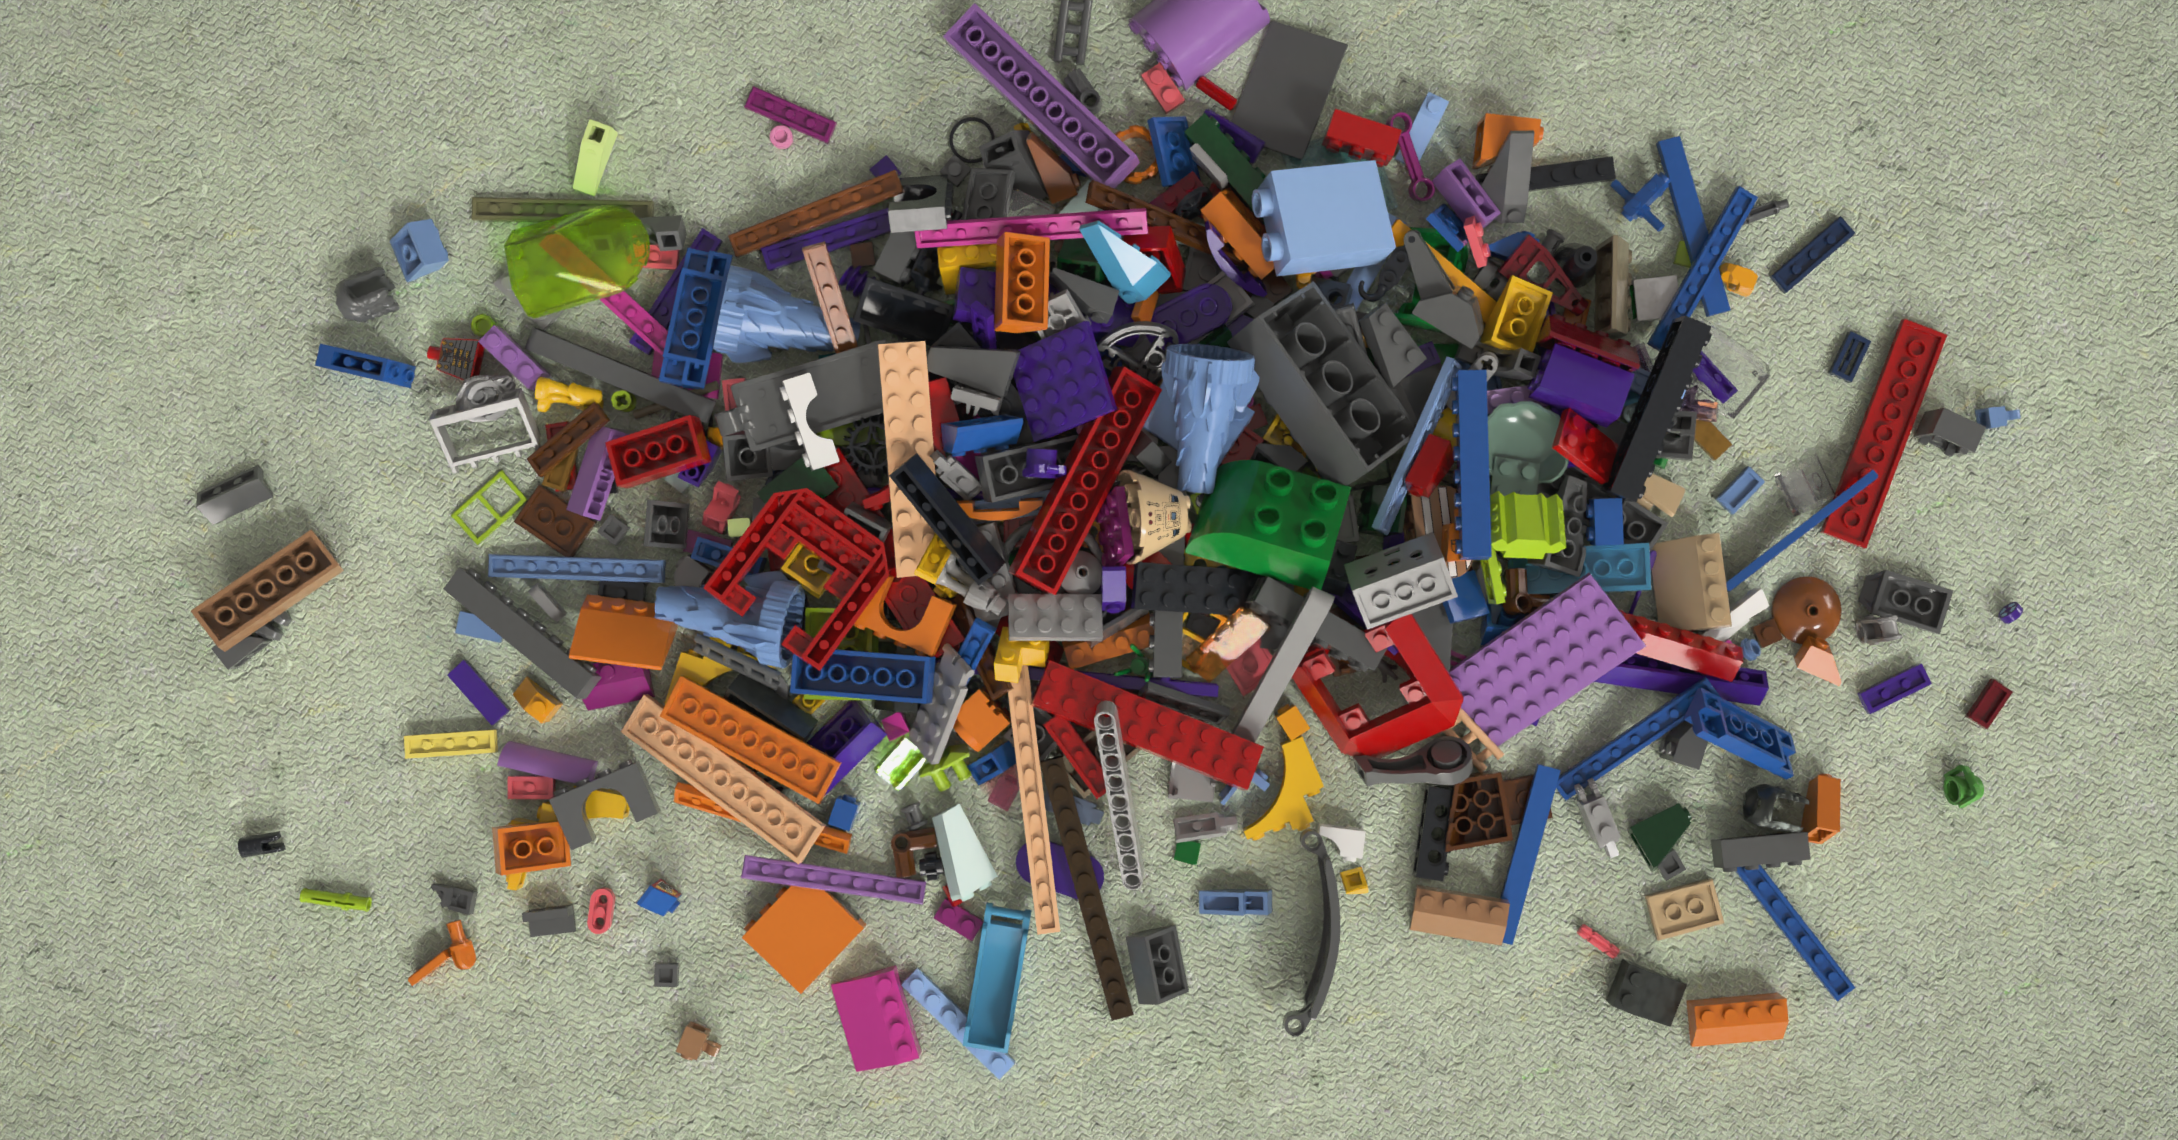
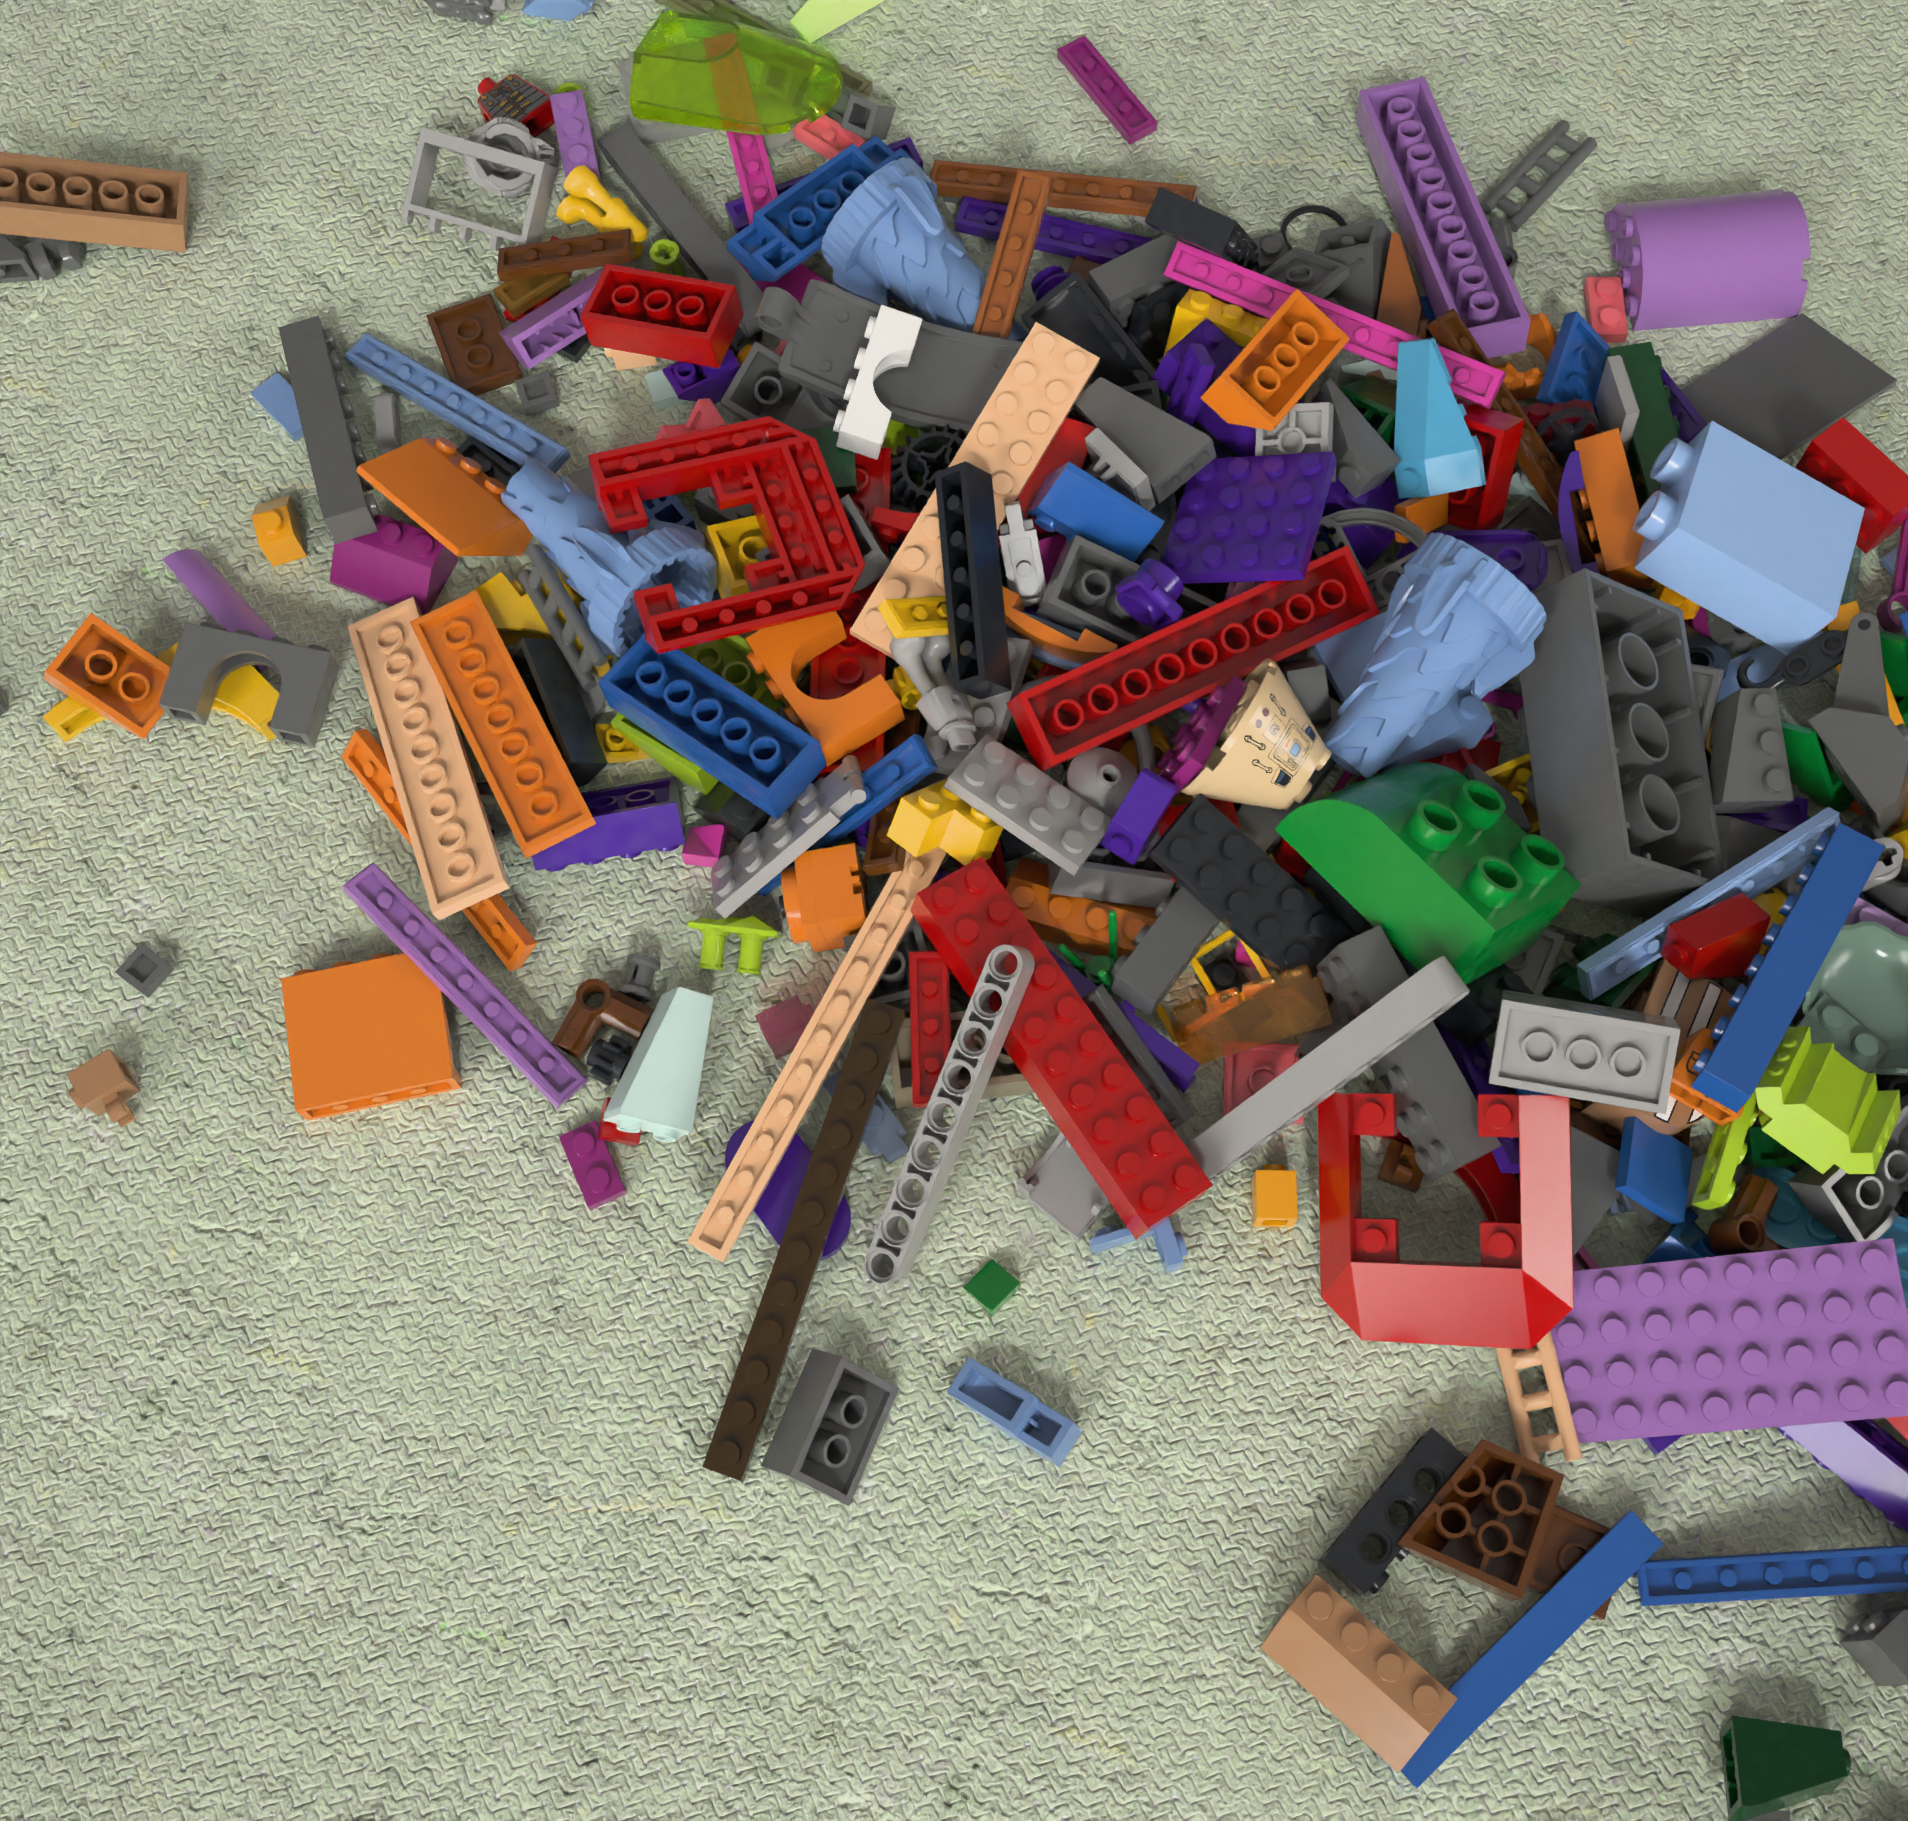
camera: 35 degrees right, 20 degrees down
dark grey panel [196,465,273,524] -> none
blue slope [315,344,416,388] -> none
light yellow plate [404,729,498,759] -> none
dark purple tile [447,660,511,725] -> none
lime window [451,470,528,545] -> none
coral plate [508,776,555,799] -> none
dark grey panel [522,904,576,937] -> none
coral plate [587,887,615,934] -> none
blue slope [636,878,682,916] -> none
dark grey slope [644,500,690,549] -> none
bright pink tile [770,125,793,149] -> none
blue brick [828,794,861,831] -> none
dark pink slope [831,965,922,1072] -> none
clear neon green bracket [873,735,927,792] -> none
light blue plate [901,967,1015,1080] -> none
dark azure windscreen [963,902,1032,1053] -> none
blue slope [967,740,1016,786] -> none
light grey hinge [1173,812,1238,843] -> none
red axle [1196,76,1237,110] -> none
yellow arch [1242,735,1324,841] -> none
dark grey panel [1283,828,1340,1037] -> none
white arch [1317,823,1366,862] -> none
yellow slope [1340,867,1368,894] -> none
dark grey animal [1353,736,1473,787] -> none
dark grey bar [1377,659,1398,683] -> none
light grey hinge [1574,778,1621,858] -> none

